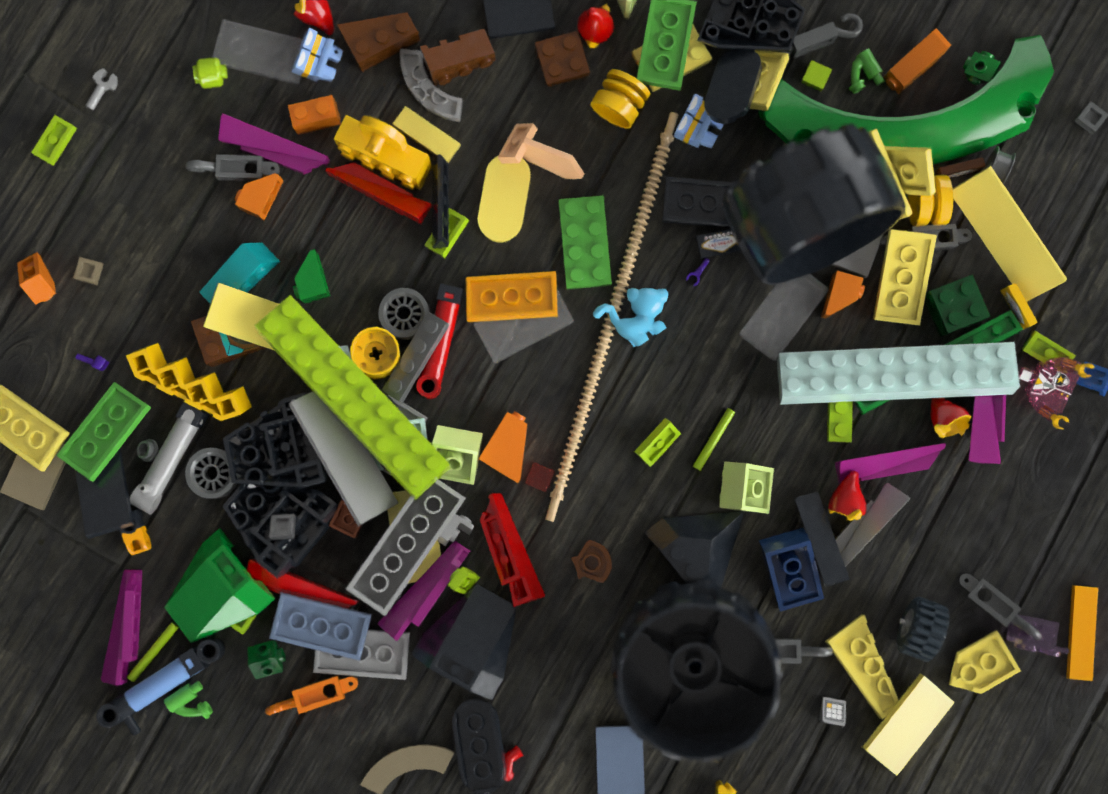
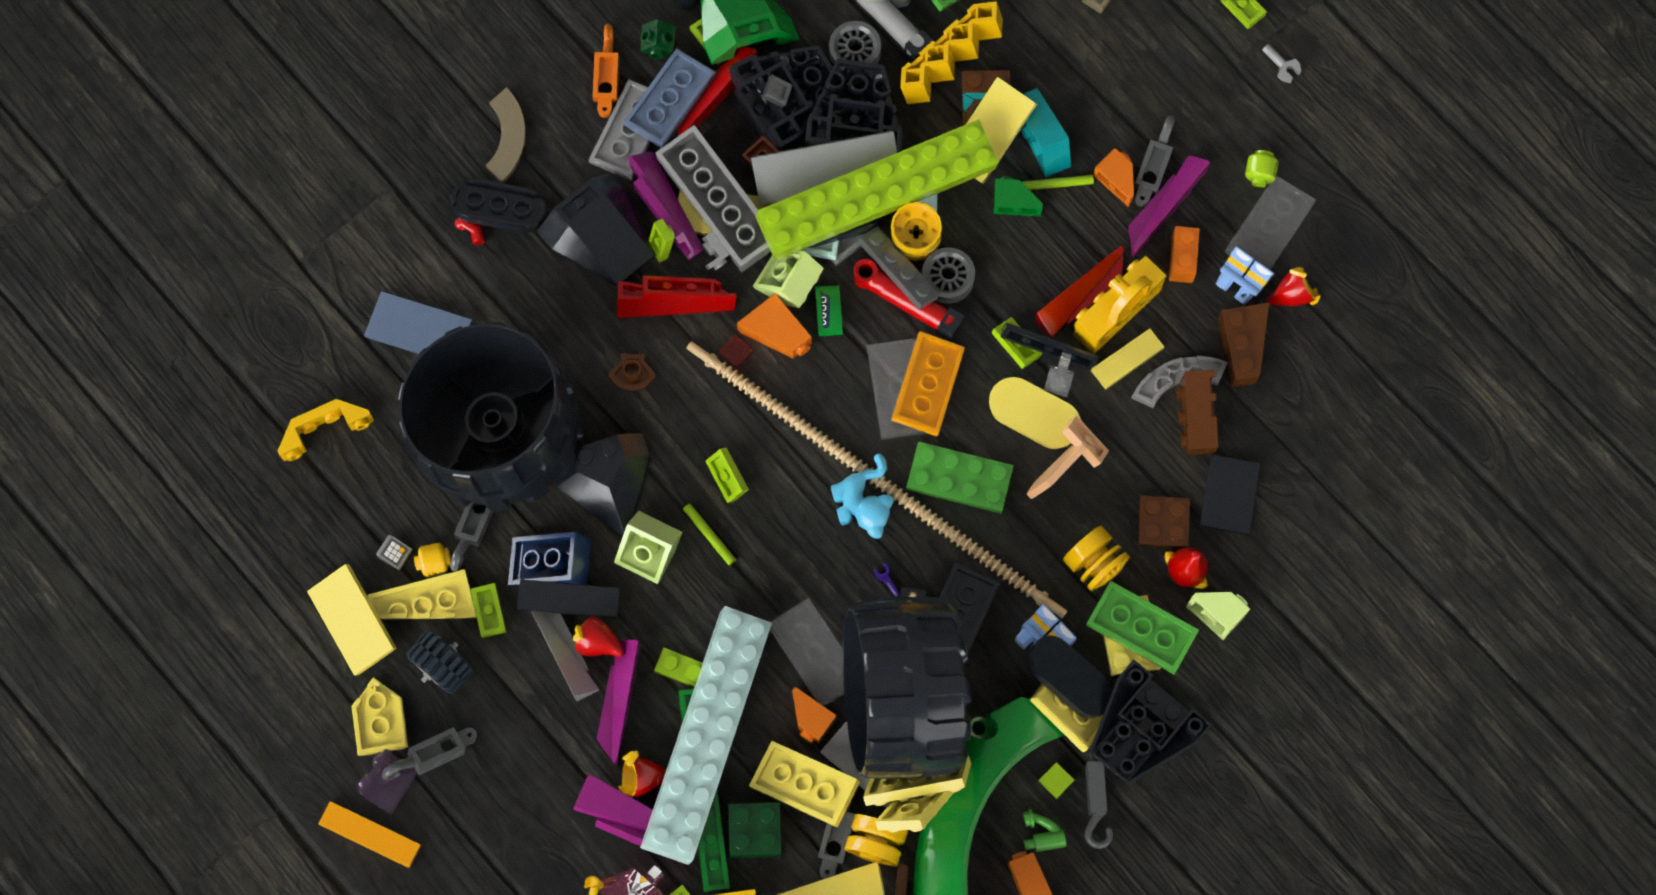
camera: 110 degrees right, 10 degrees down
none -> yellow head [414,543,451,577]
none -> lime plate [471,583,507,638]
none -> green slope [815,285,843,336]
none -> lime bar [1022,175,1094,190]
none -> clear plate [1044,352,1074,397]

